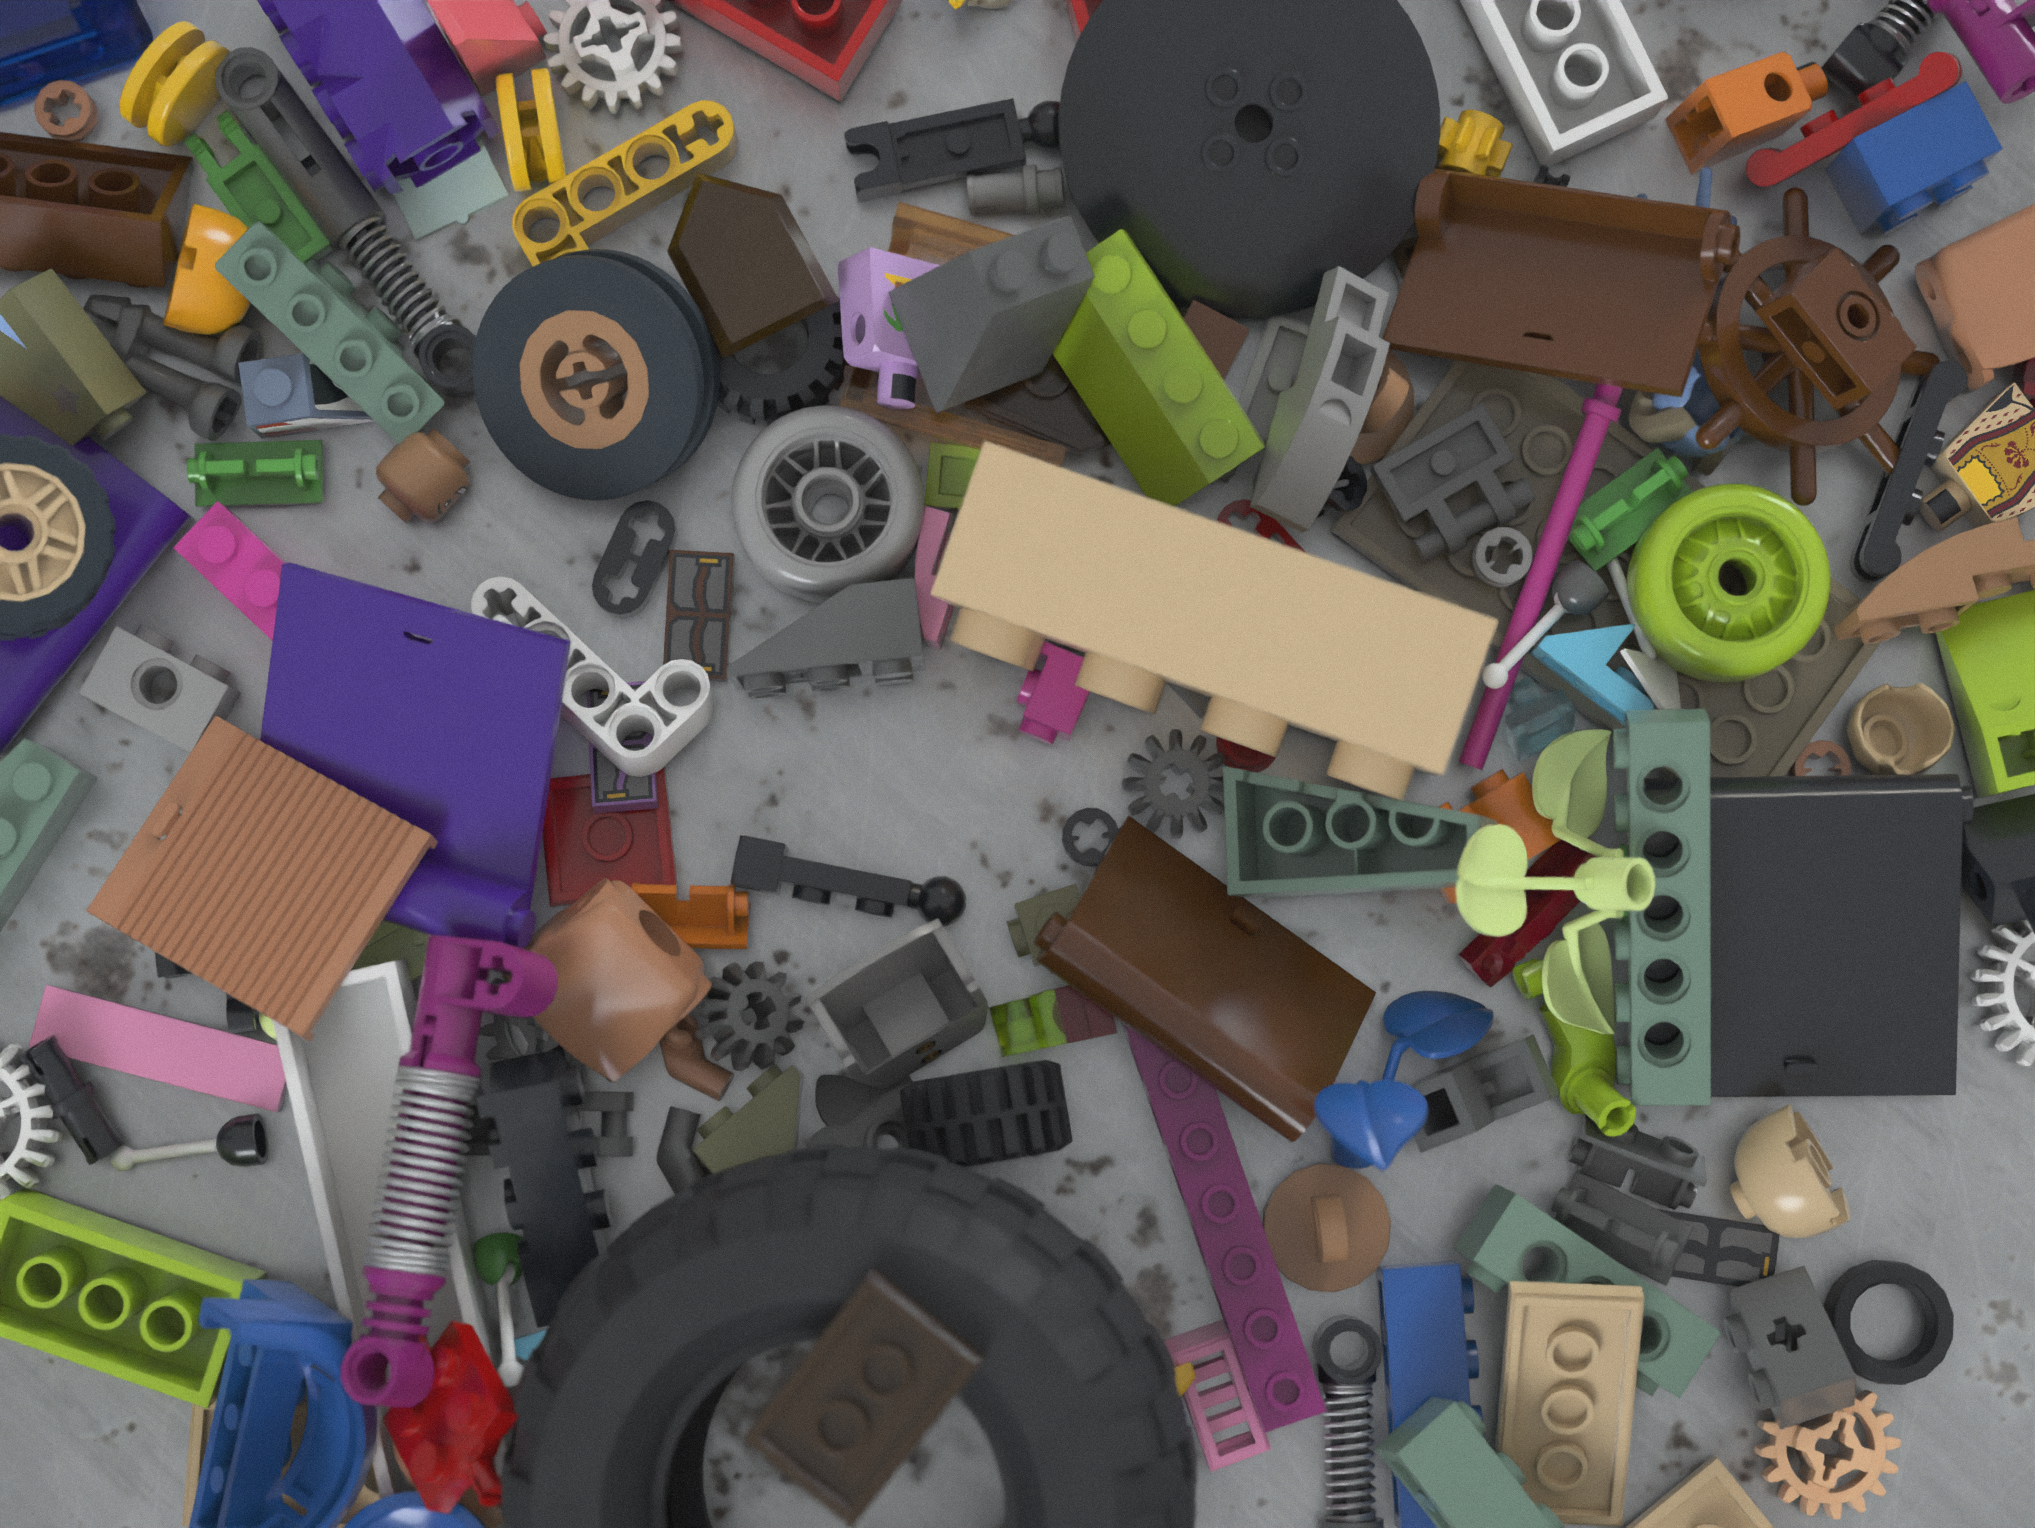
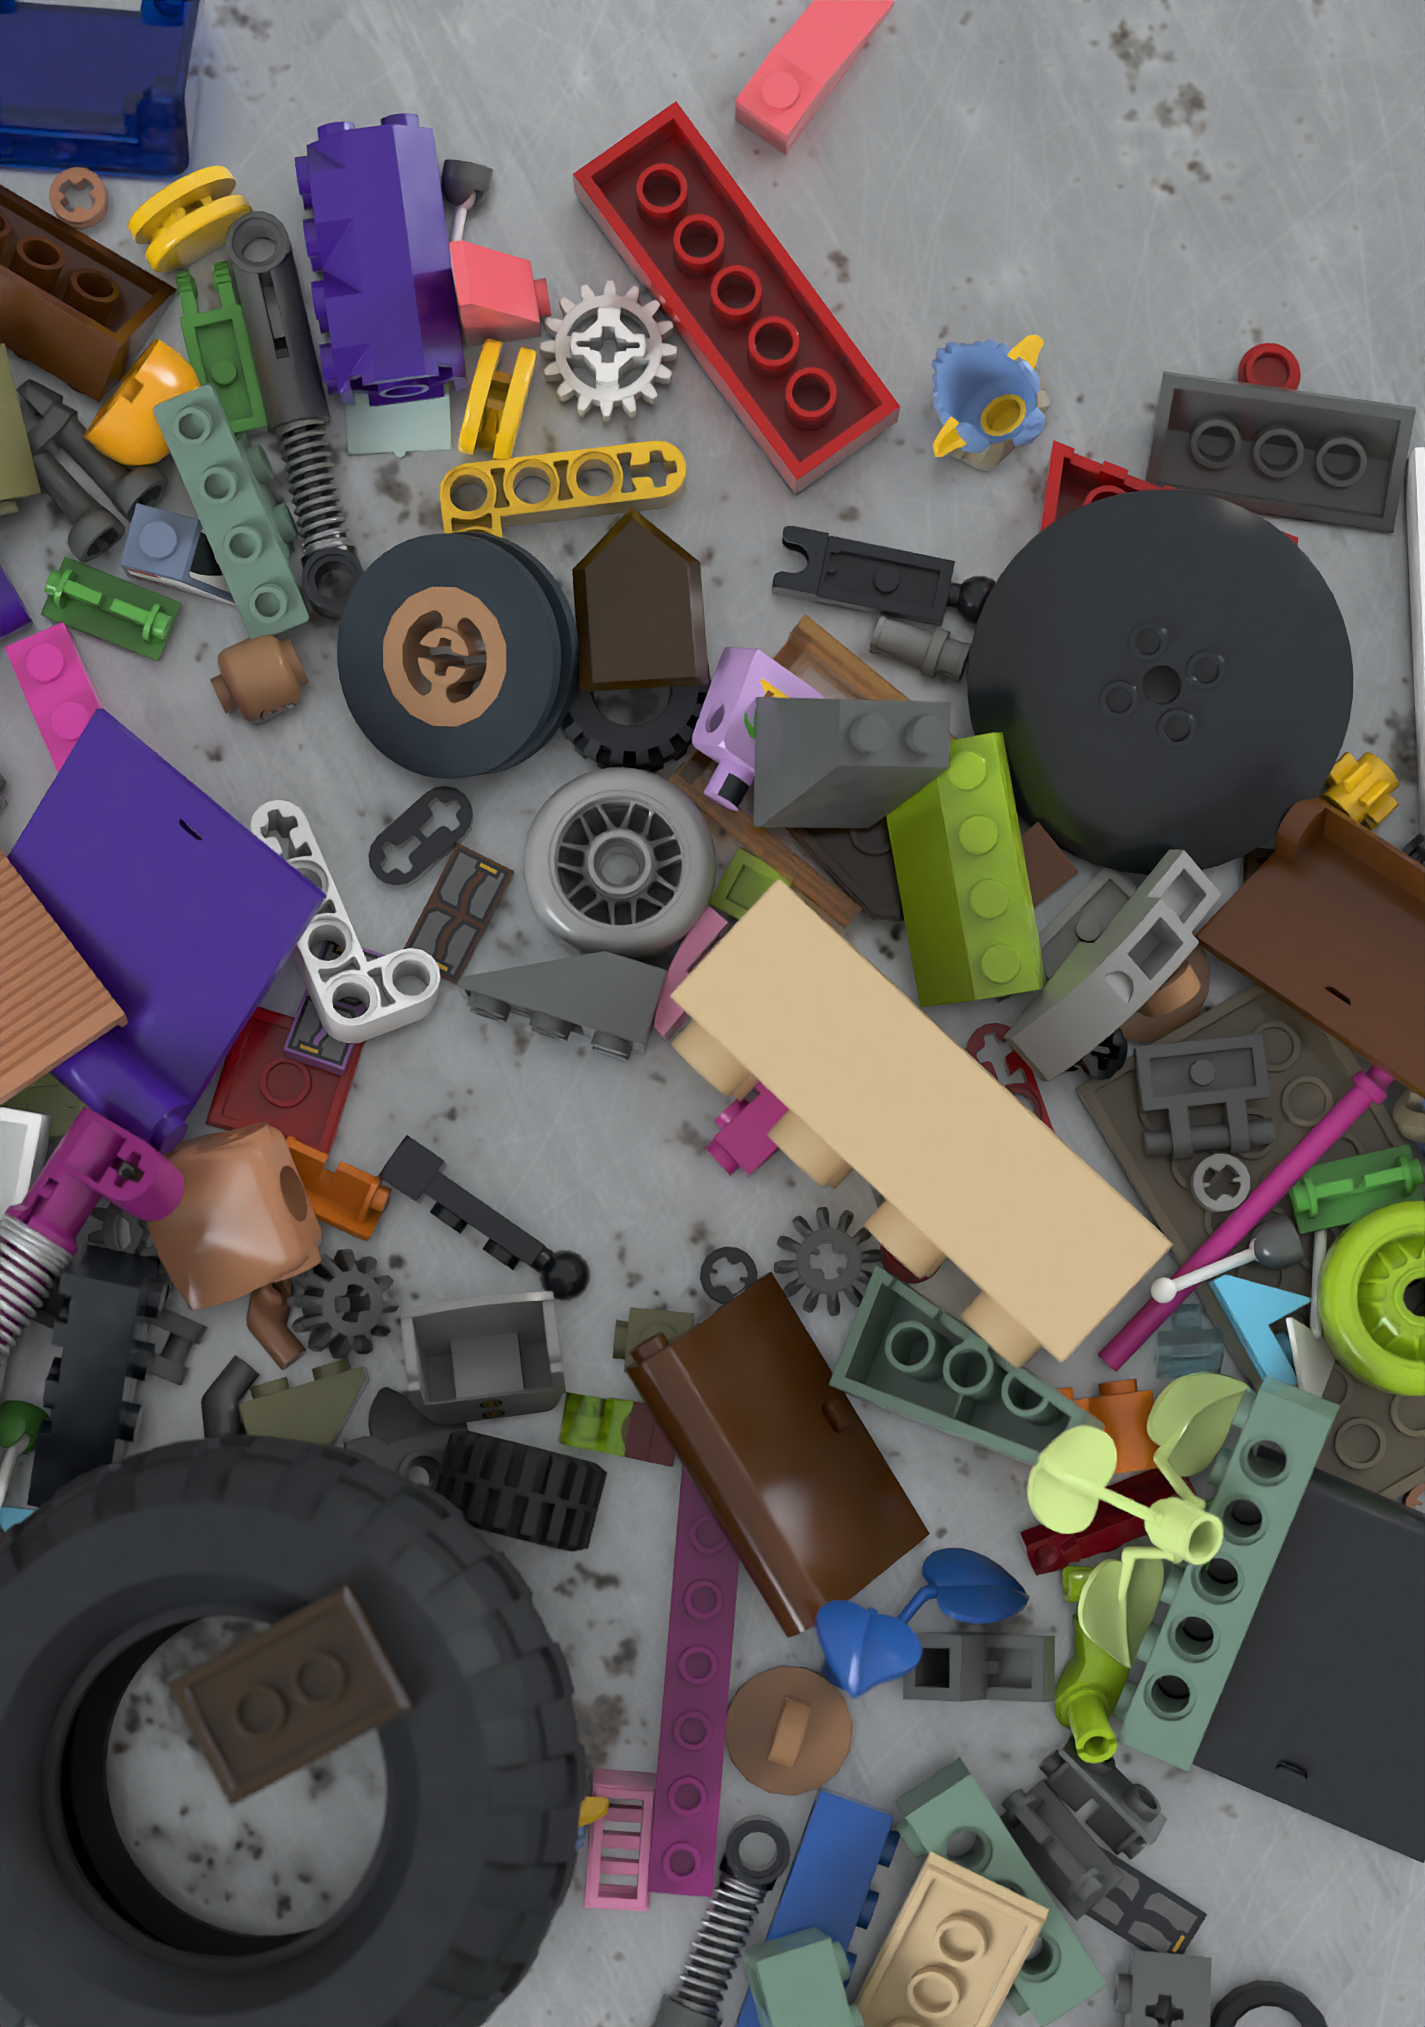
camera: 25 degrees right, 0 degrees up
tan cylinder [1729,1104,1851,1238] -> none

